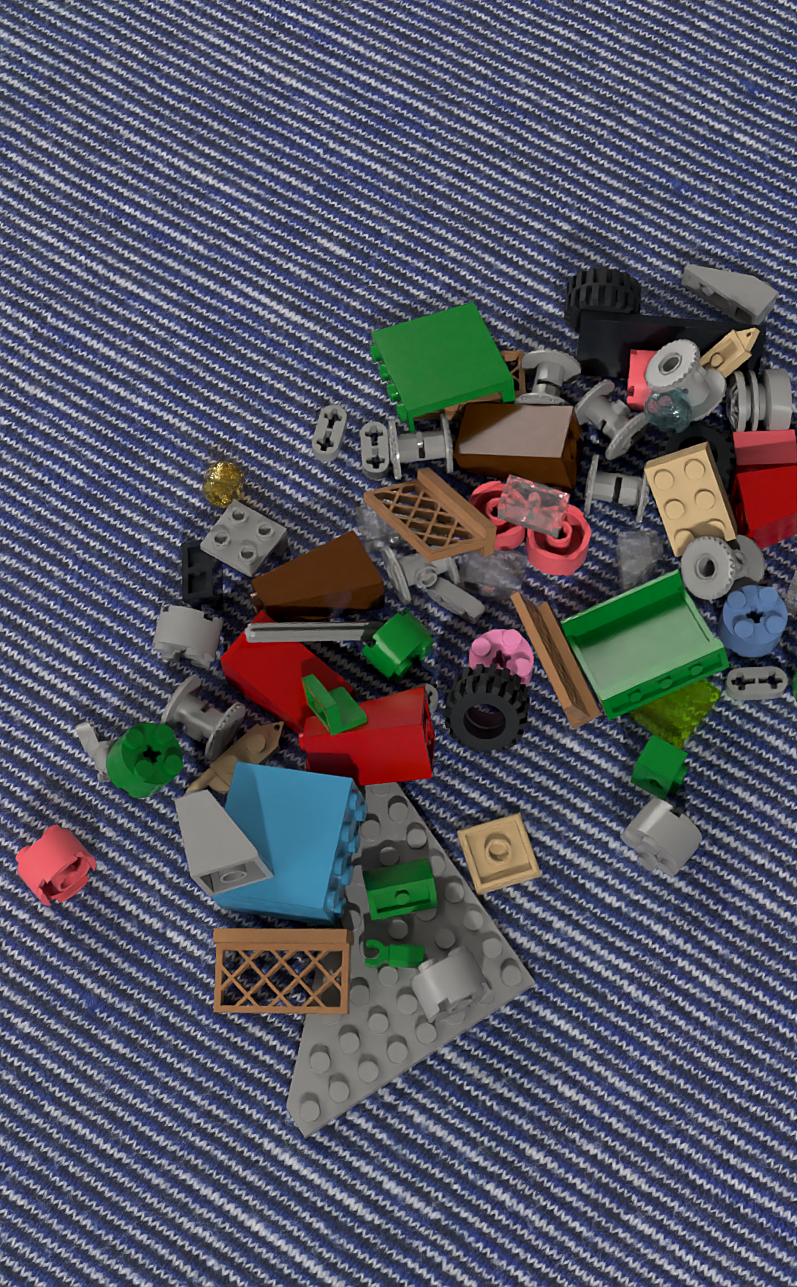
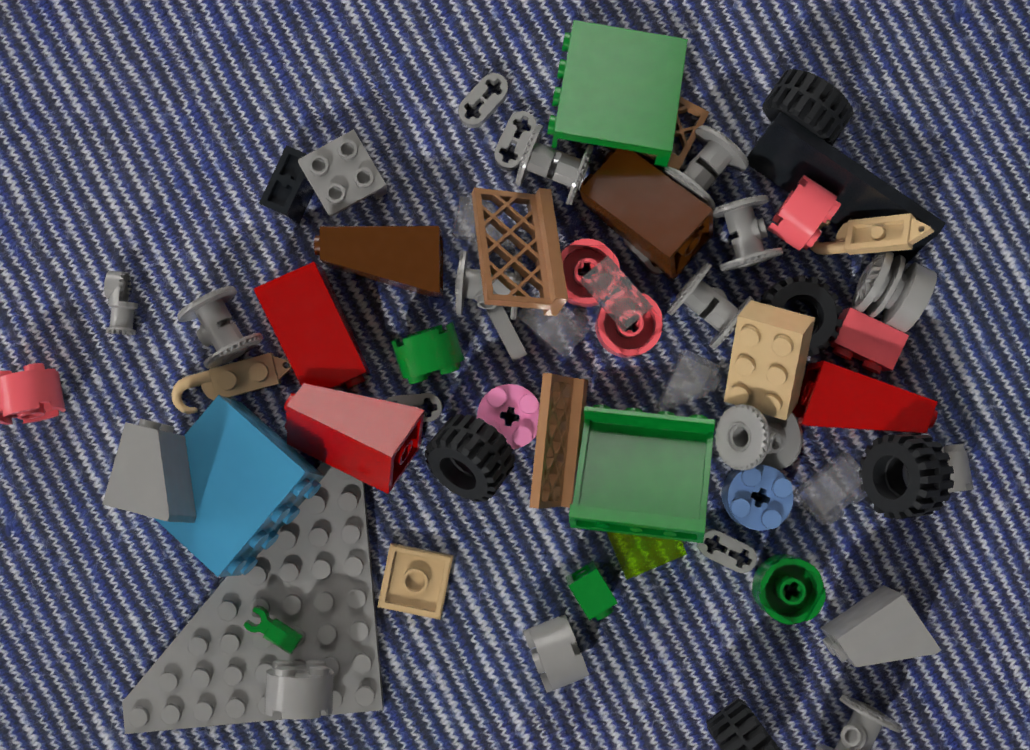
camera: 25 degrees right, 20 degrees up
green brick [106,722,183,798] -> none
light grey brick [152,606,224,668] -> none
clear yellow head [202,462,245,508] -> none
medium nougat fence [213,928,354,1015] -> none
light grey axle [244,621,384,643] -> none
green panel [301,674,368,736] -> none
green panel [362,859,438,921] -> none
clear light blue hair [643,388,692,433] -> none
light grey hose [645,339,727,422] -> none
light grey slope [681,264,778,325] -> none

